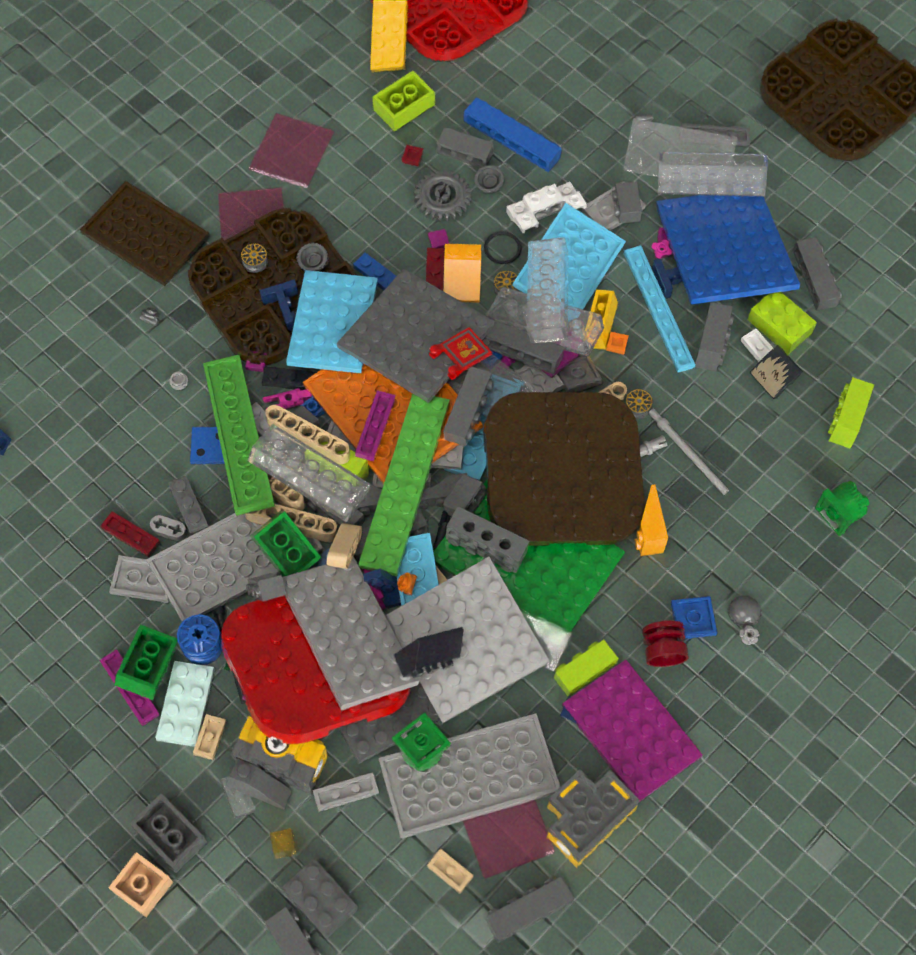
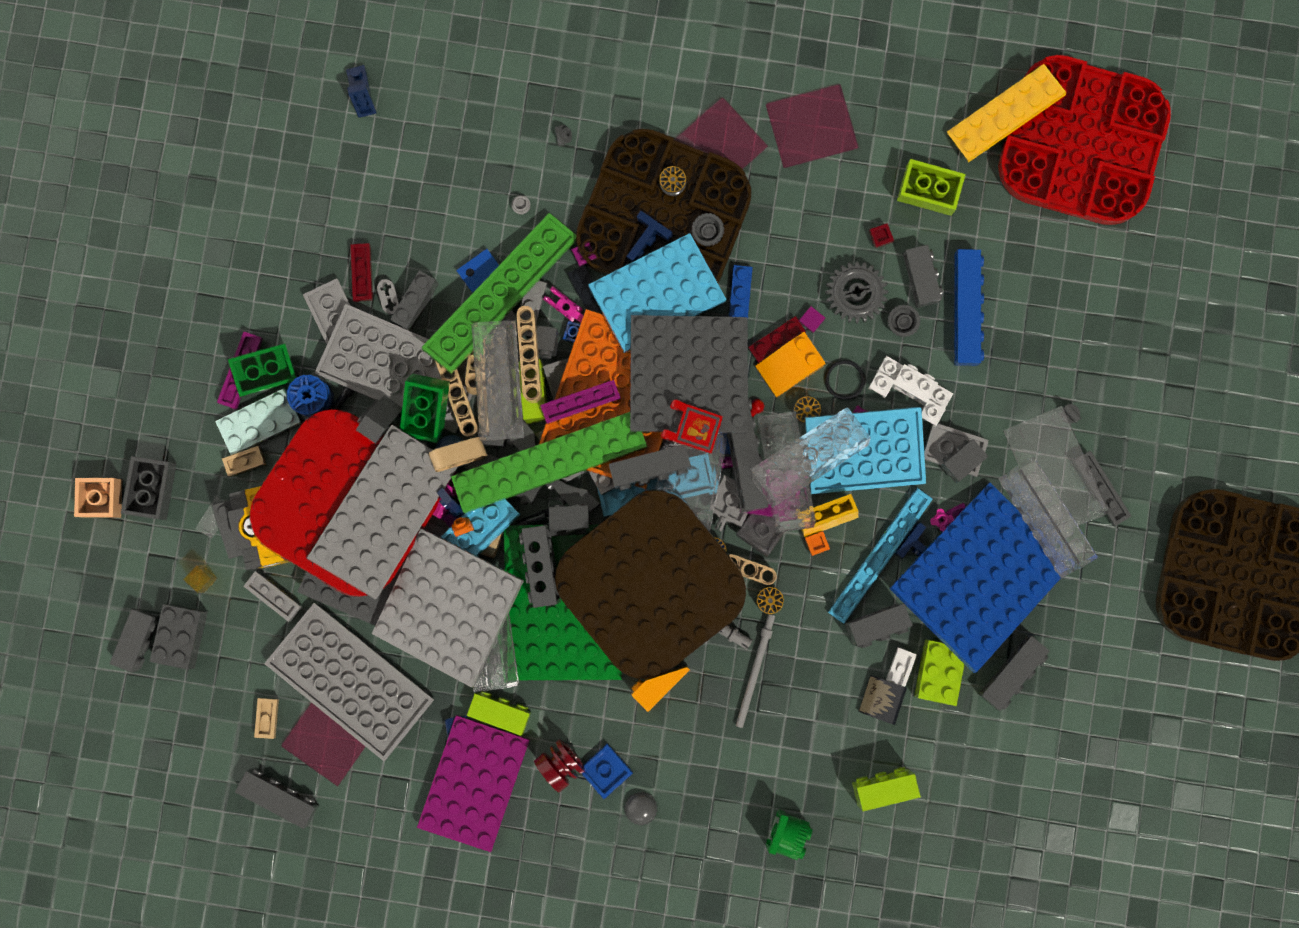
camera: 60 degrees right, 20 degrees up
dark brown plate [80,181,210,286] -> none
green piece [392,712,451,771] -> none
black slope [394,627,464,678] -> none
dark grey piece [547,769,640,868] -> none
light grey plate [739,626,759,645] -> none

